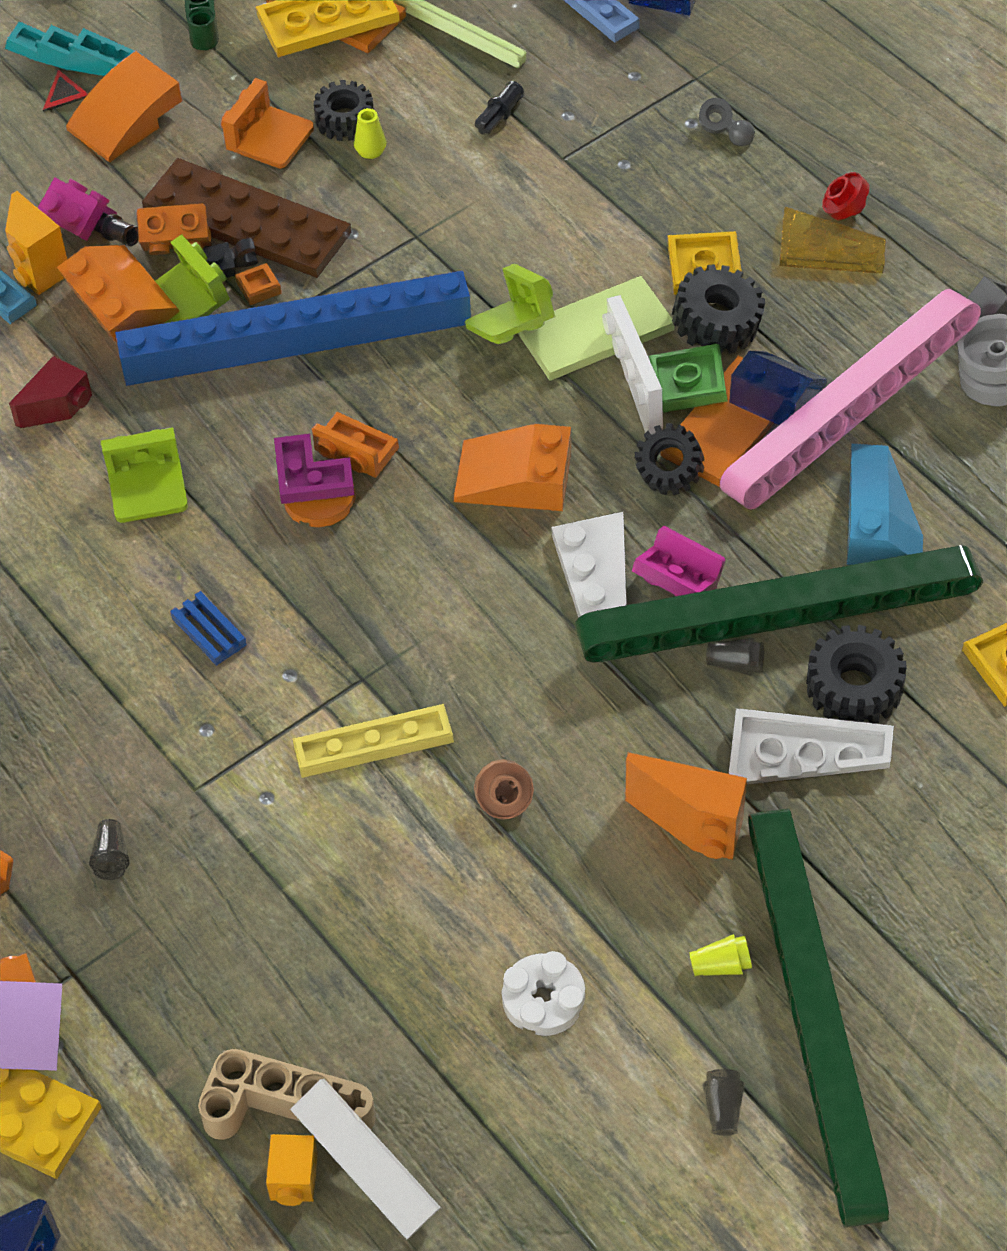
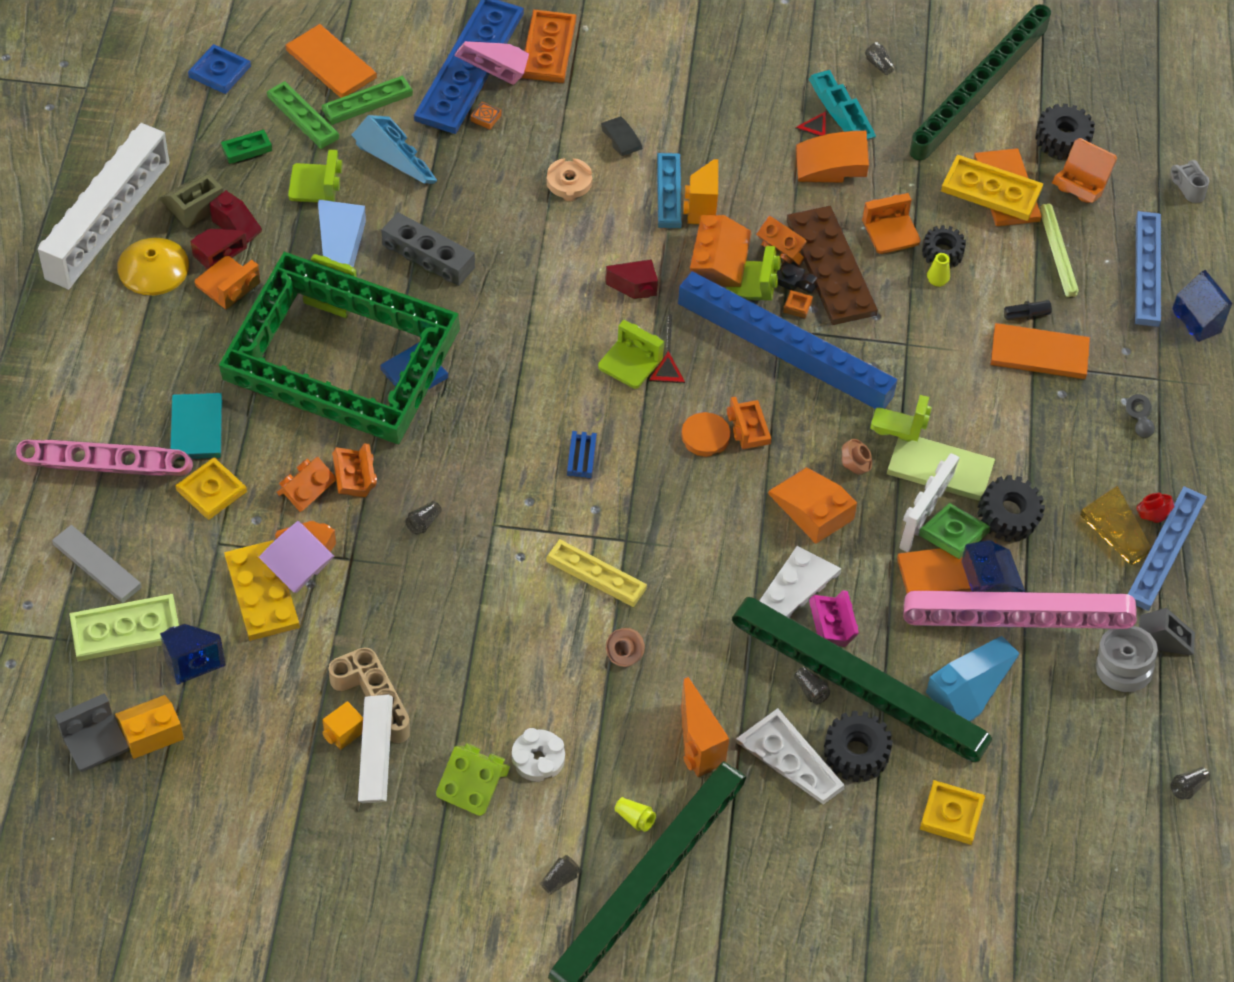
camera: 40 degrees right, 0 degrees up
dark pink bracket [37,177,118,241] -> none
black axle [93,212,139,247] -> none
magenta plate [274,433,354,504] -> none
black tyre [634,423,705,495] -> none
yellow tile [667,231,743,295] -> none
none -> lime bracket [436,743,510,816]
none -> clear smoke piece [649,314,685,383]
none -> nougat plate [841,439,872,475]
none -> orange tile [990,323,1090,379]
none -> medium blue plate [1128,487,1207,611]

